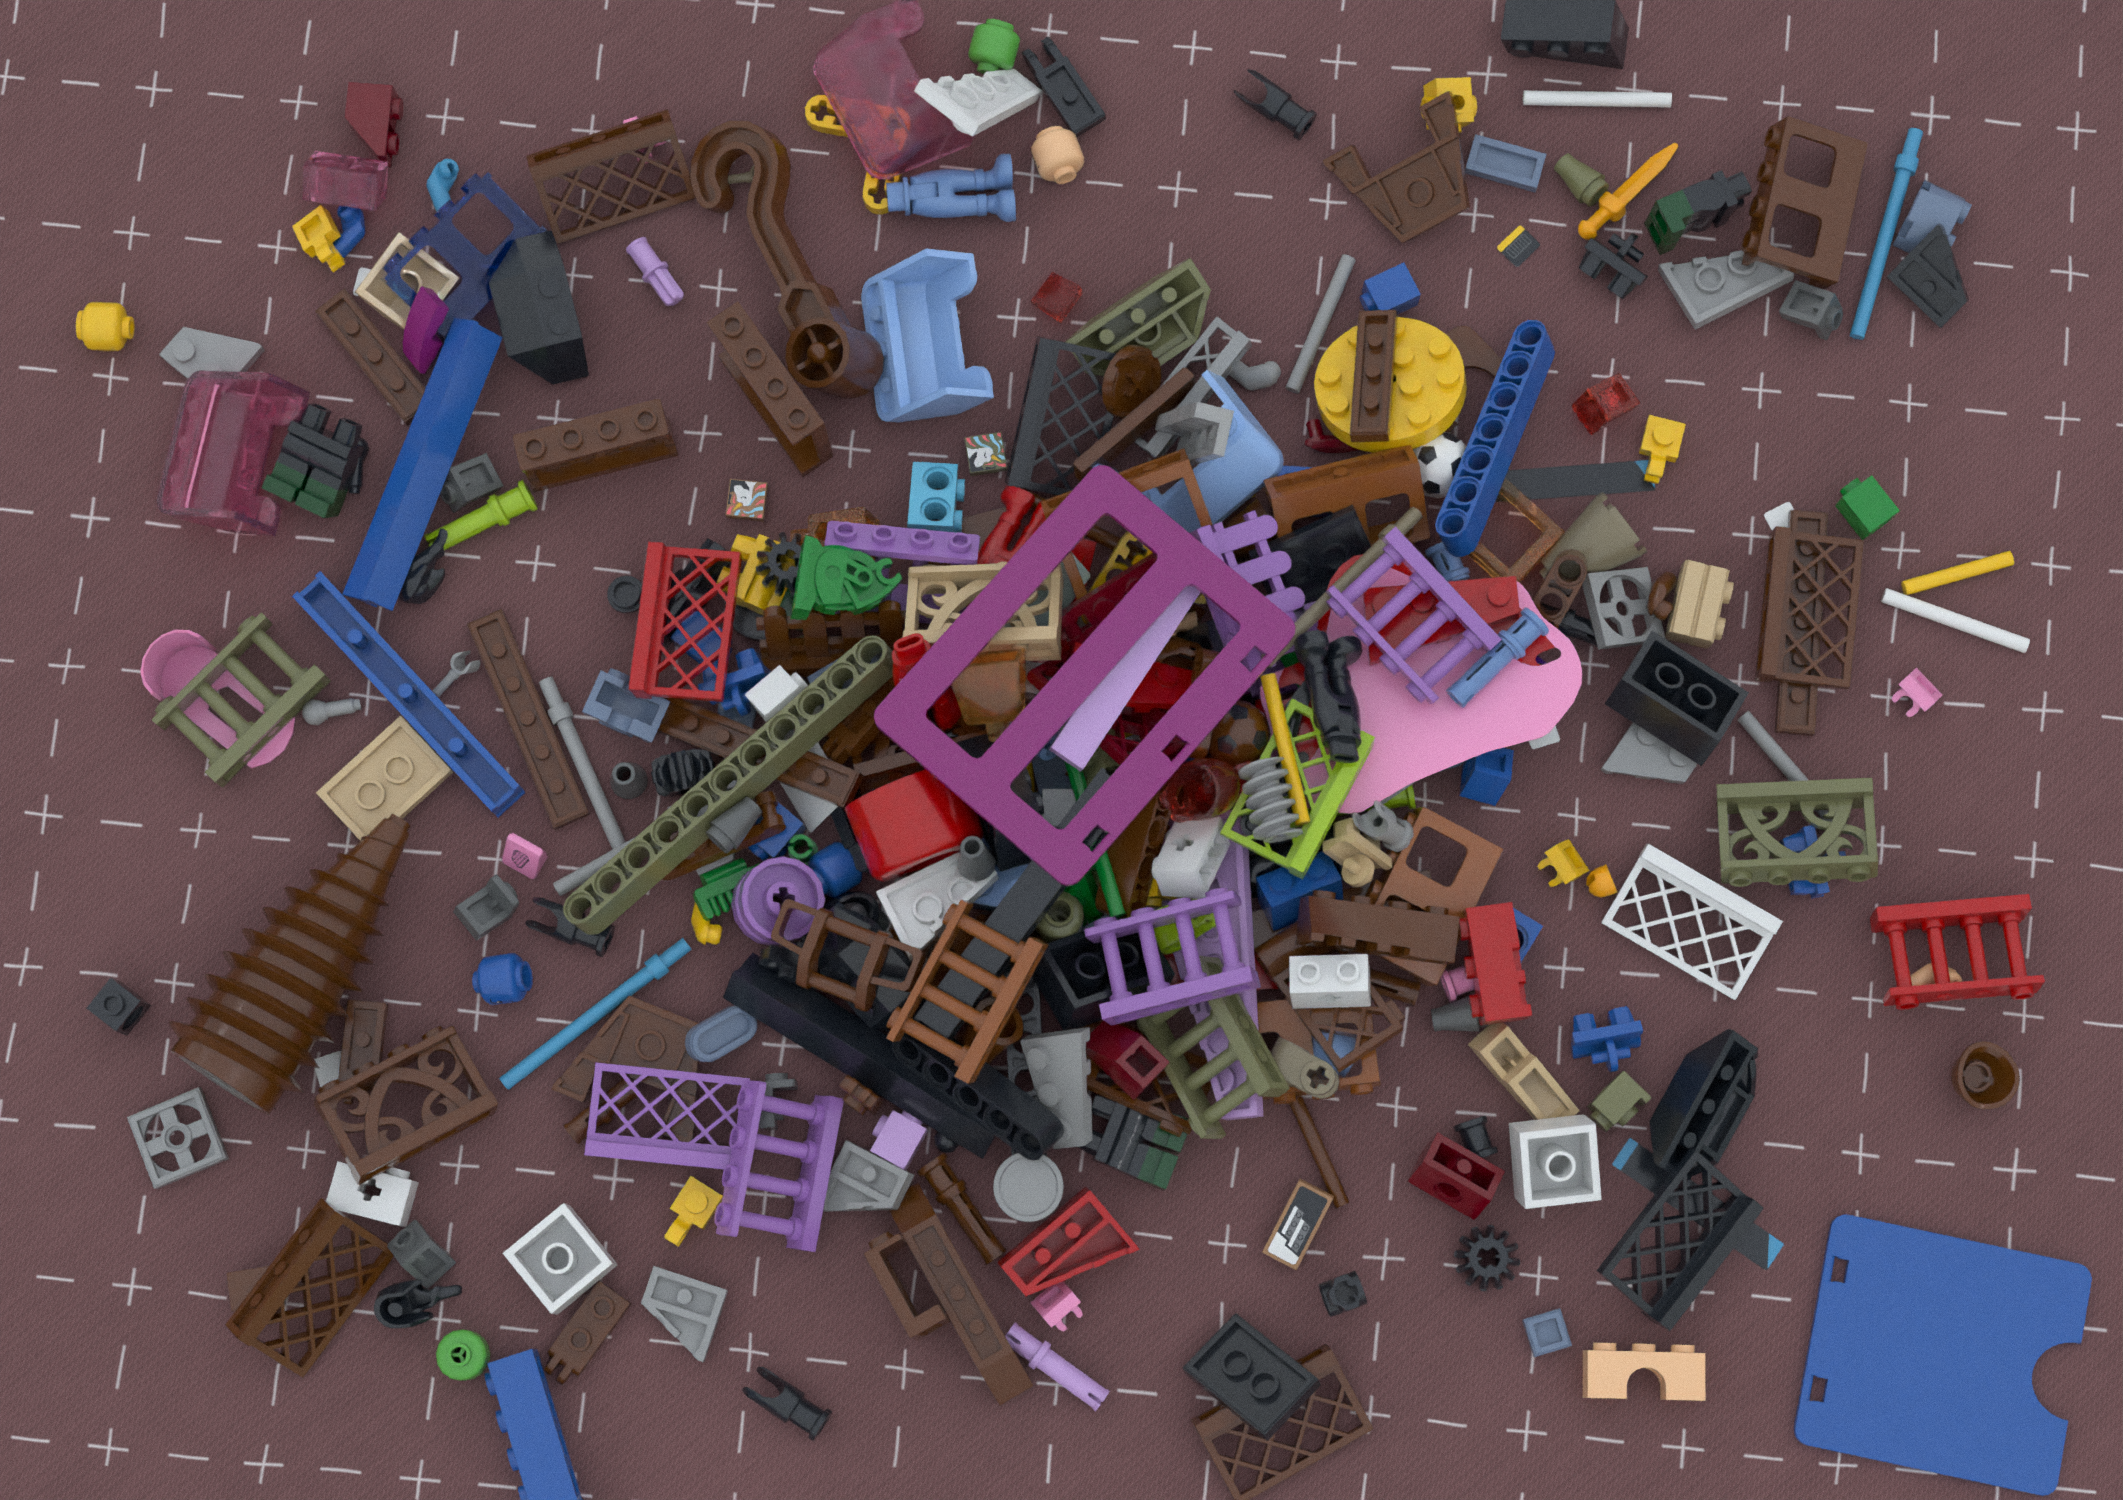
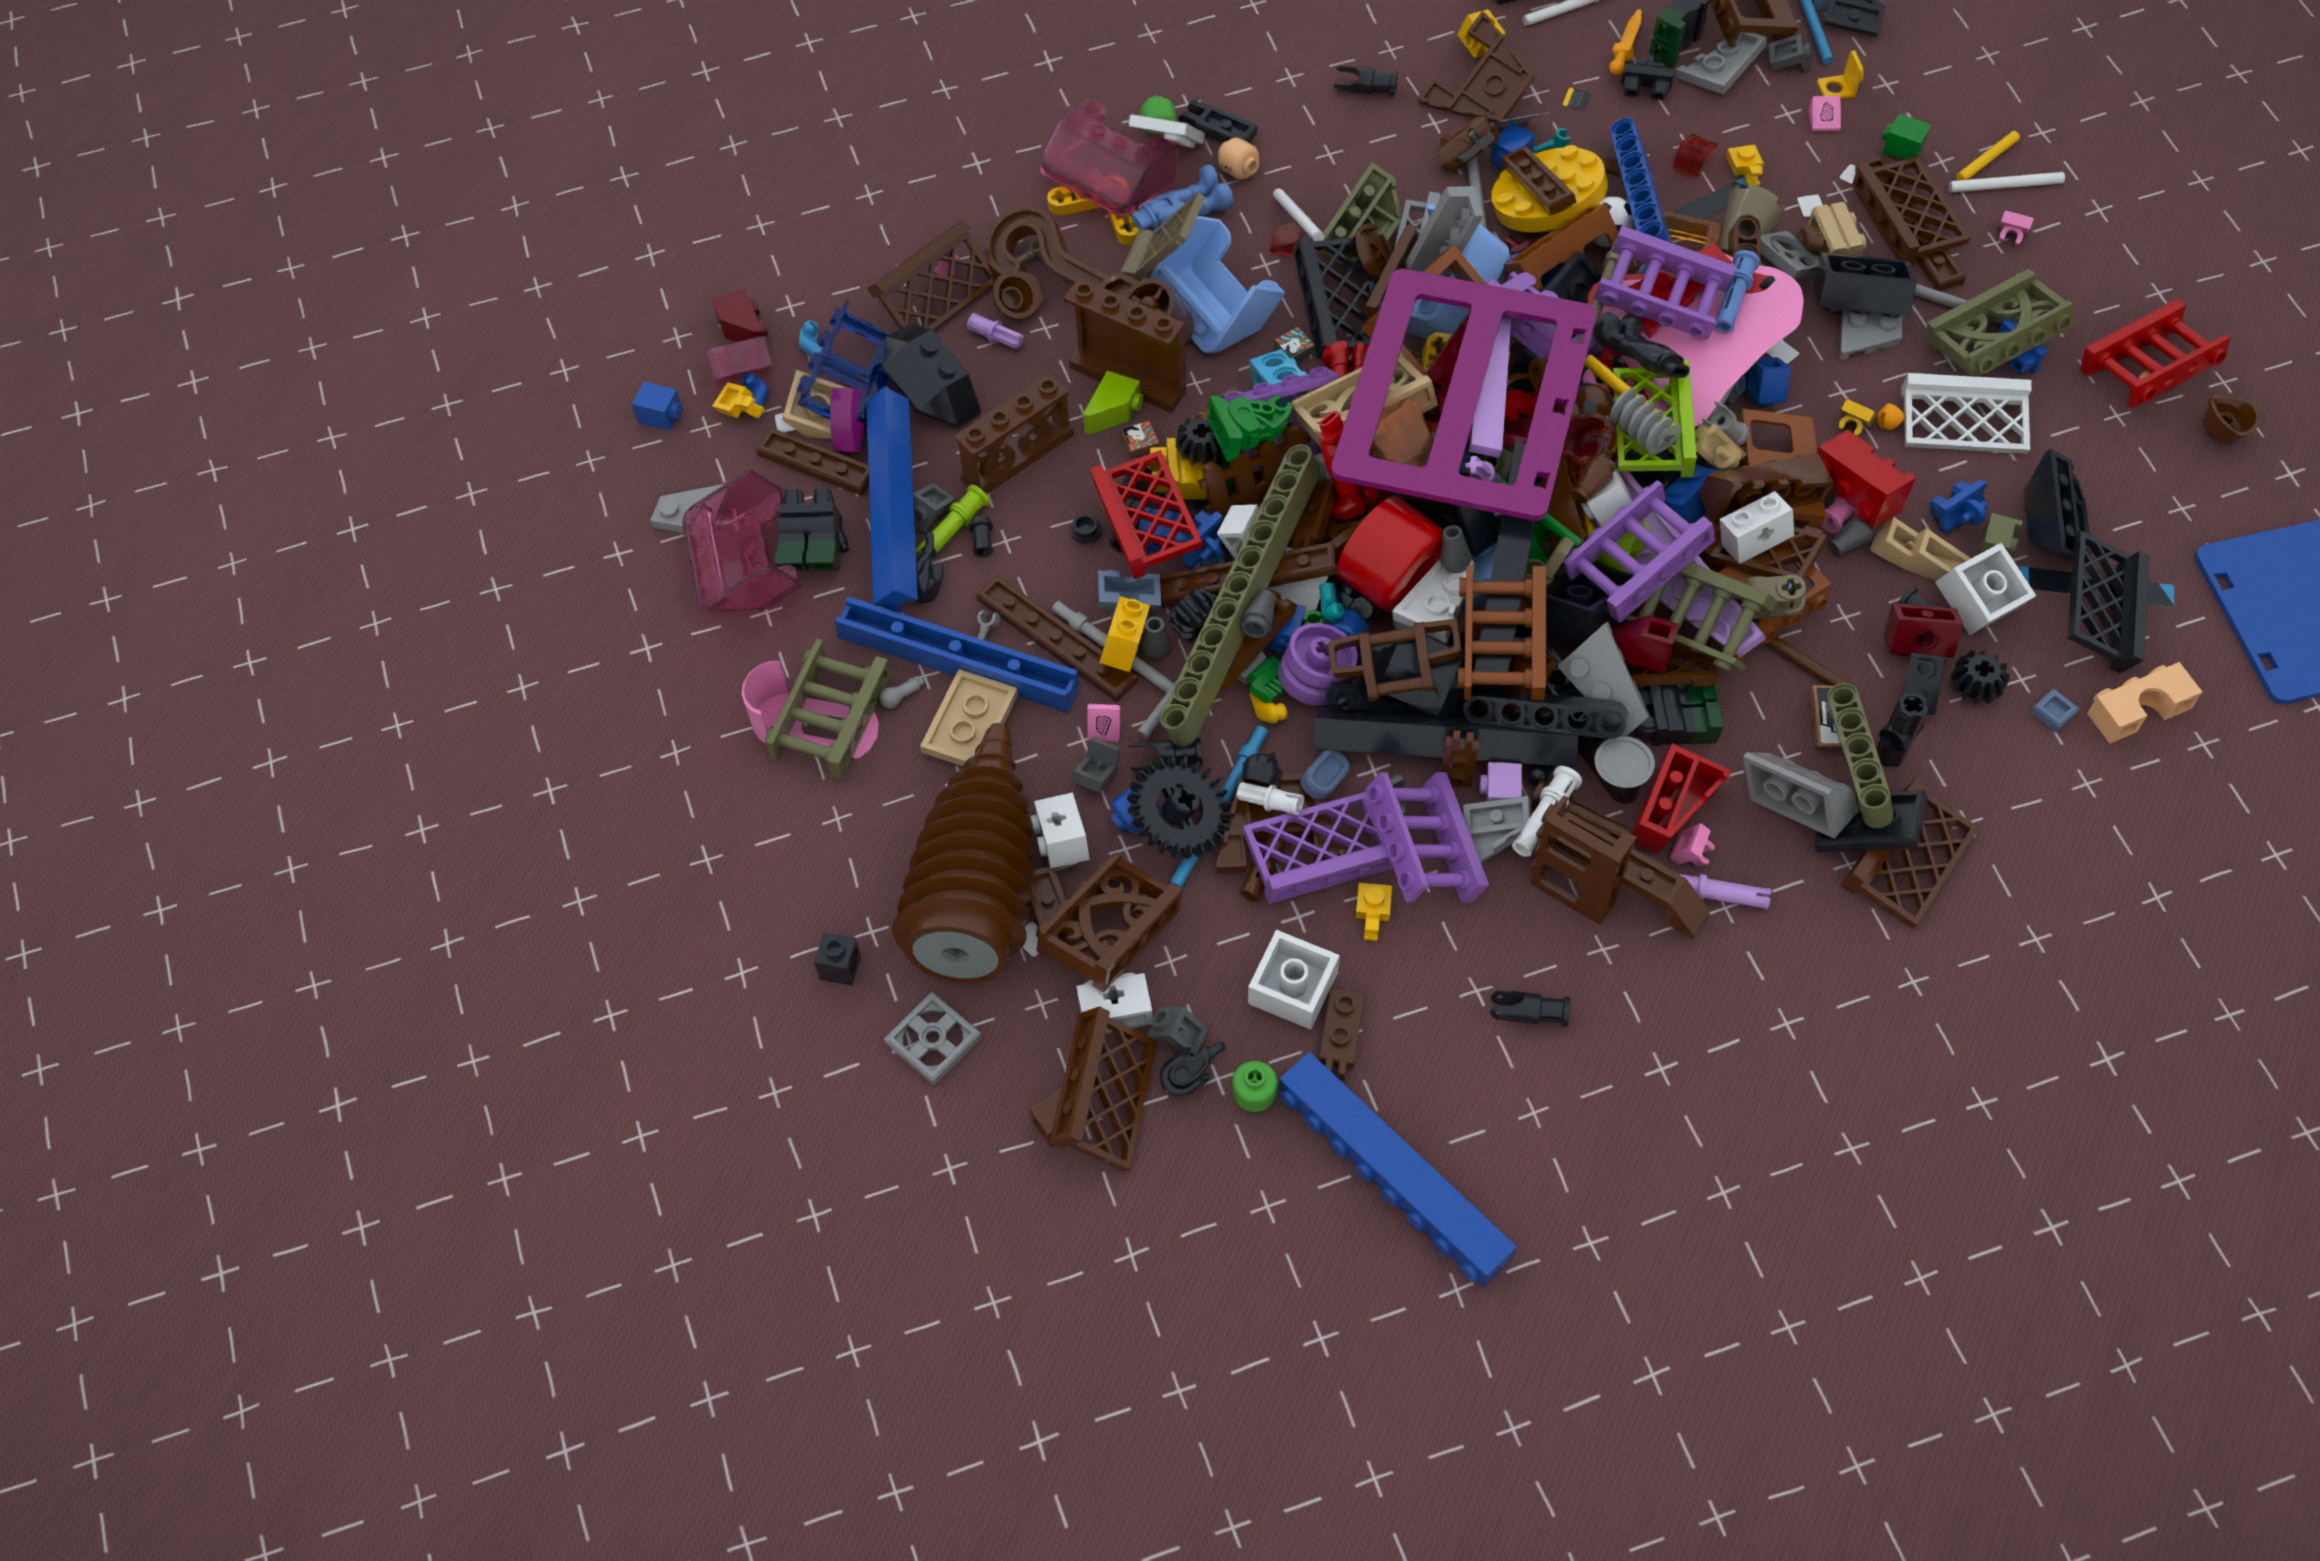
camera: 25 degrees left, 20 degrees down
yellow head [76,302,135,351] -> none
light grey wing [641,1266,728,1362] -> none
sand blue tile [1465,134,1546,192] -> none
olive cone [1554,153,1609,207] -> none
none -> blue brick [632,382,683,431]
none -> black pin [969,515,993,557]
none -> reddish brown piece [992,271,1044,320]
none -> white brick [1030,793,1090,869]
none -> lime slope [1083,370,1144,435]
none -> yellow brick [1099,596,1150,672]
none -> dark tan piece [1120,192,1205,281]
none -> black gear [1127,755,1232,859]
none -> white axle [1237,782,1304,816]
none -> black piece [1242,752,1283,786]
none -> white bar [1273,188,1324,241]
none -> teal arm [1319,583,1344,622]
none -> reddish brown piece [1437,114,1501,172]
none -> lavender axle [1465,456,1502,483]
none -> medium azure sticker [1494,112,1549,126]
none -> white pin [1512,766,1582,857]
none -> teal hand [1533,128,1572,153]
none -> dark tan tile [1545,537,1575,579]
none -> reddish brown cone [1571,455,1615,504]
none -> light grey slope [1743,752,1858,839]
none -> white sticker [1797,195,1823,217]
none -> bright pink slope [1808,96,1841,132]
none -> yellow bracket [1817,51,1863,99]
none -> olive beam [1828,683,1894,828]
none -> black hips [1905,653,1946,715]

